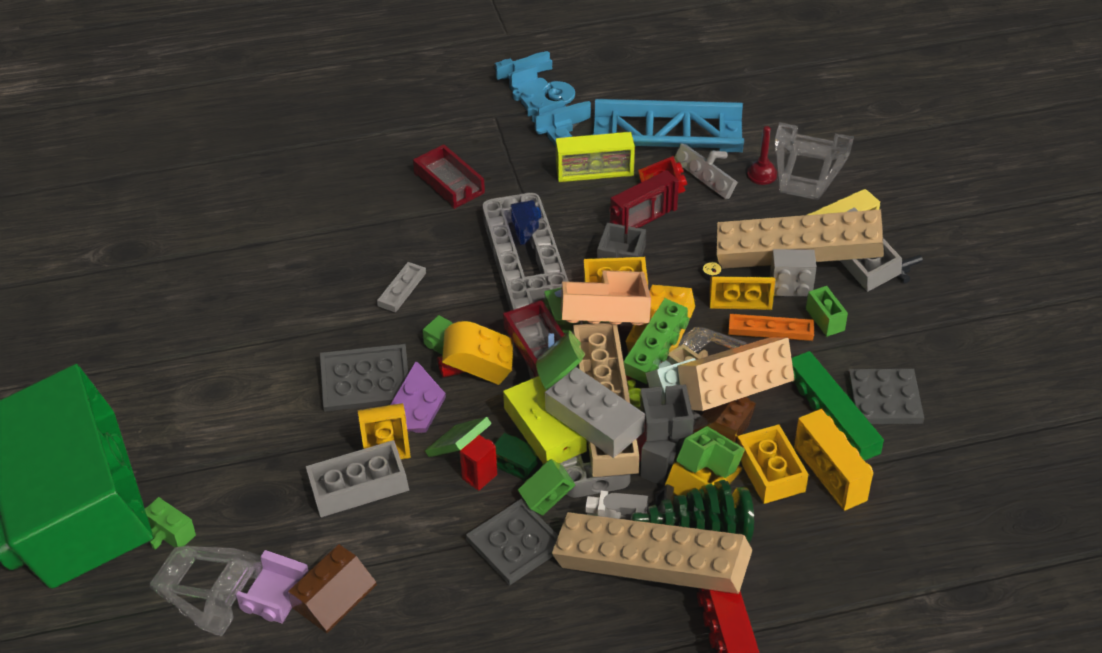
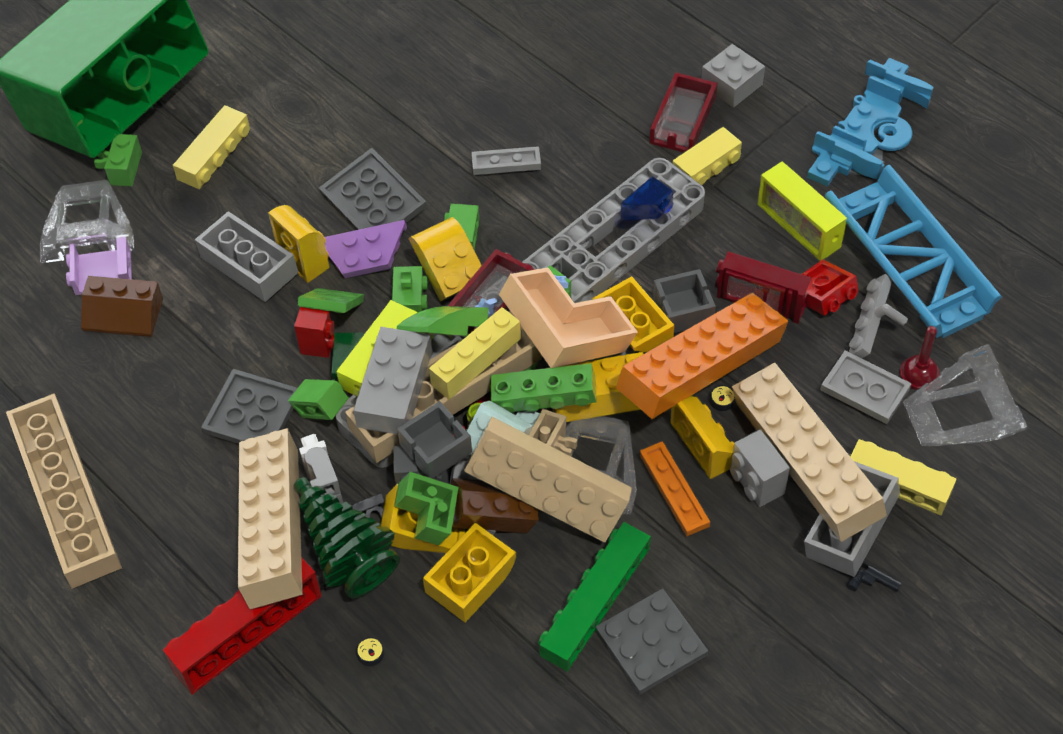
camera: 60 degrees right, 10 degrees up
yellow brick [794,409,873,511] -> none
bright green brick [806,286,848,337] -> none
none -> light yellow brick [173,105,250,189]
none -> tile [356,637,384,666]
none -> bright green brick [392,266,428,312]
none -> light yellow brick [429,307,521,400]
none -> orange brick [616,293,788,419]
none -> light yellow brick [673,127,742,185]
none -> light grey brick [701,44,765,108]
none -> light grey plate [820,350,912,424]

